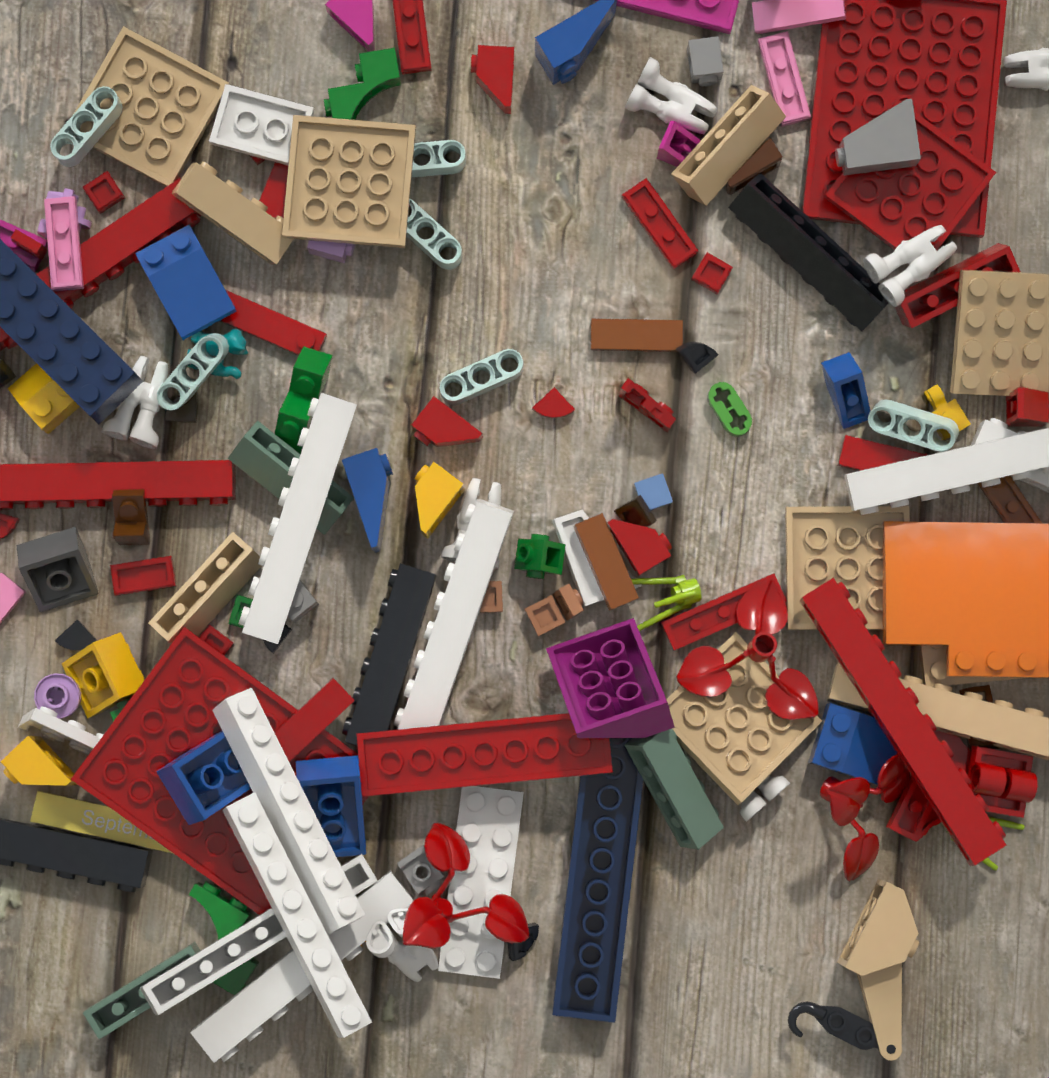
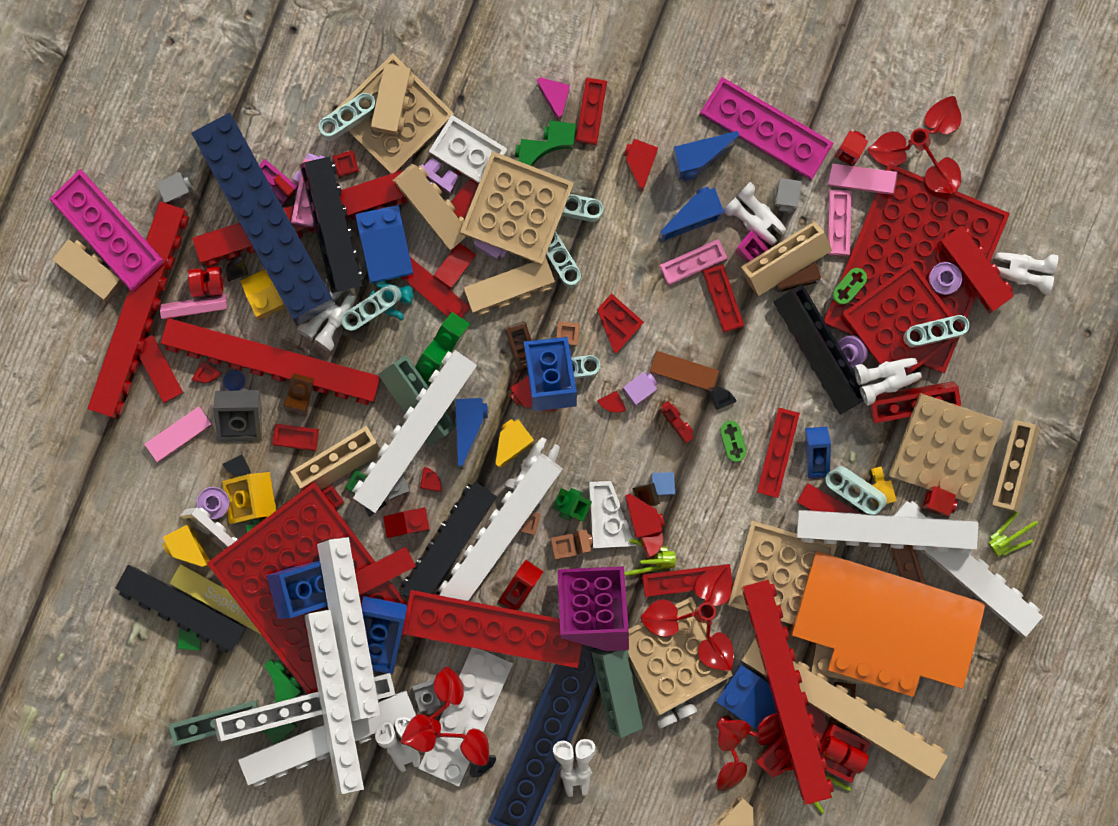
camera: 10 degrees right, 0 degrees up
dark orange tile [573,513,639,611] -> none
red tile [691,252,733,295] -> none
light grey slope [835,99,921,175] -> none
none -> green tile [178,628,201,650]
none -> clear blue plate [223,370,246,391]
none -> black brick [300,157,363,293]
none -> tan brick [371,63,415,136]
none -> red slope [383,507,430,538]
none -> red tile [420,467,442,493]
none -> lavender hips [421,158,458,196]
none -> red tile [433,243,476,290]
none -> tan brick [464,257,555,316]
none -> red slope [498,559,544,610]
none -> reddish brown slope [504,321,532,371]
none -> blue slope [524,337,577,411]
none -> white piece [553,739,596,797]
none -> nougat plate [556,321,580,346]
none -> red wing [597,293,644,354]
none -> lavender brick [622,372,658,407]
none -> tile [640,532,663,559]
none -> blue slope [659,187,724,242]
none -> bright pink tile [659,239,728,286]
none -> red plate [756,408,800,498]
none -> bright green beam [832,268,867,305]
none -> lavender plate [838,335,868,368]
none -> light aqua beam [903,315,970,348]
none -> lavender plate [929,262,962,295]
none -> red brick [937,225,1014,314]

